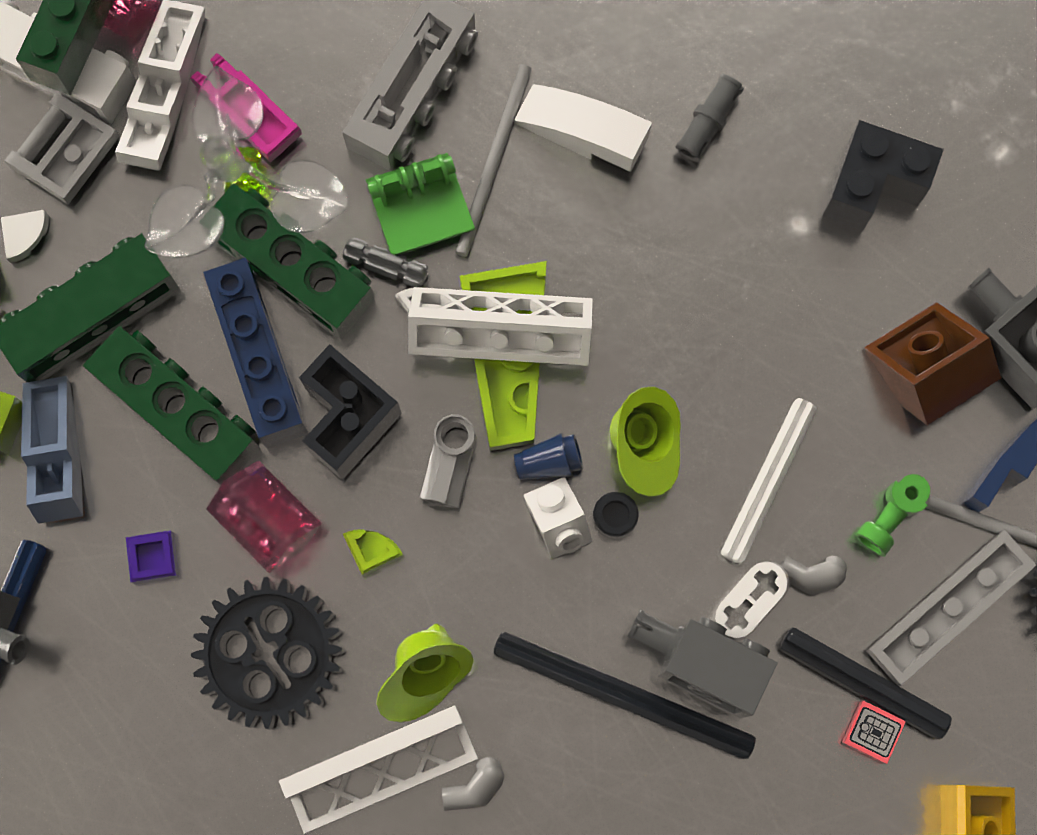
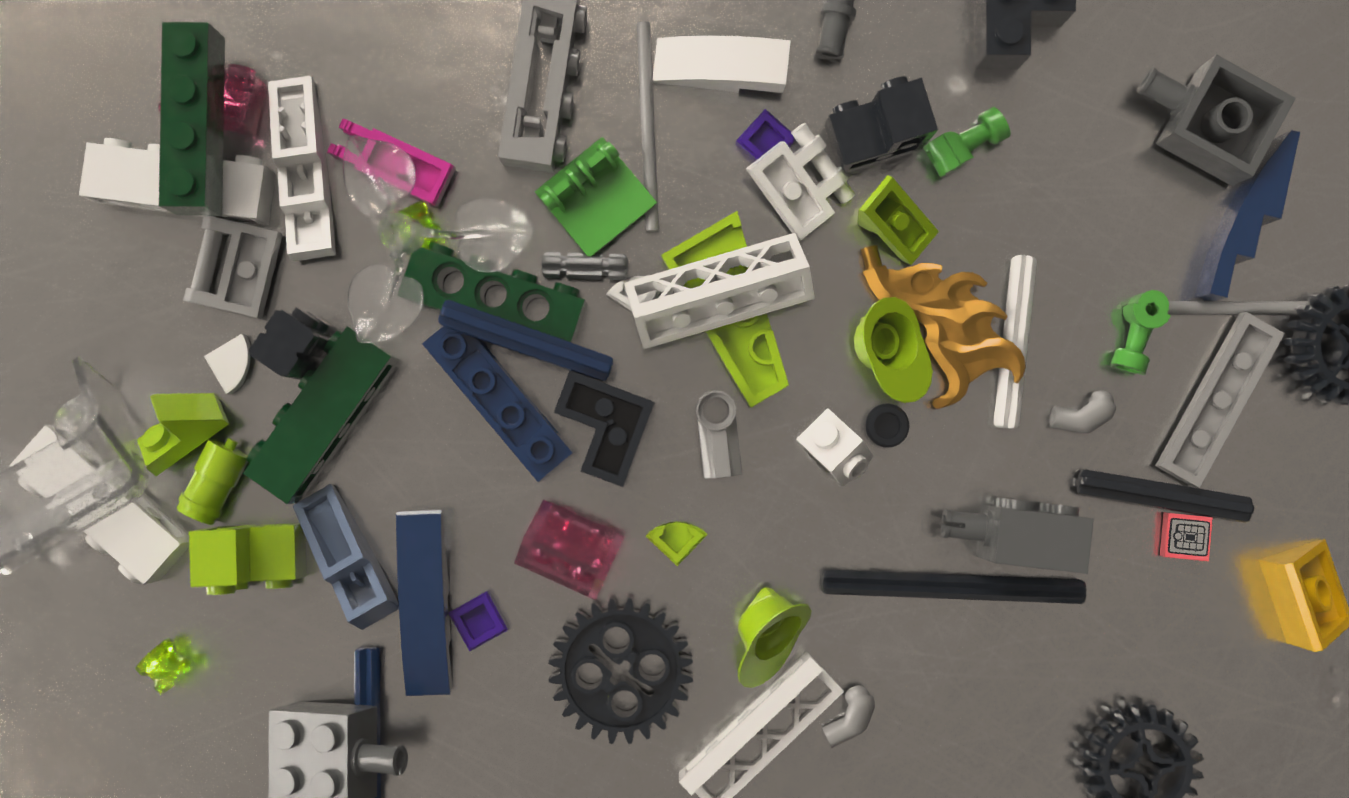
camera: 25 degrees left, 10 degrees up
dark green brick [82,326,260,488] -> none
dark blue cone [514,433,583,480] -> none
white beam [715,562,789,638] -> none
reddish brown slope [864,302,1001,425] -> none
none -> black brick [249,307,331,380]
none -> dark blue slope [396,510,452,696]
none -> dark blue axle [438,300,613,381]
none -> dark purple tile [735,109,796,161]
none -> white plate [746,123,855,240]
none -> black brick [824,76,938,172]
none -> lime slope [857,175,939,265]
none -> pearl gold piece [860,245,1026,409]
none -> bright green leg [923,107,1011,178]

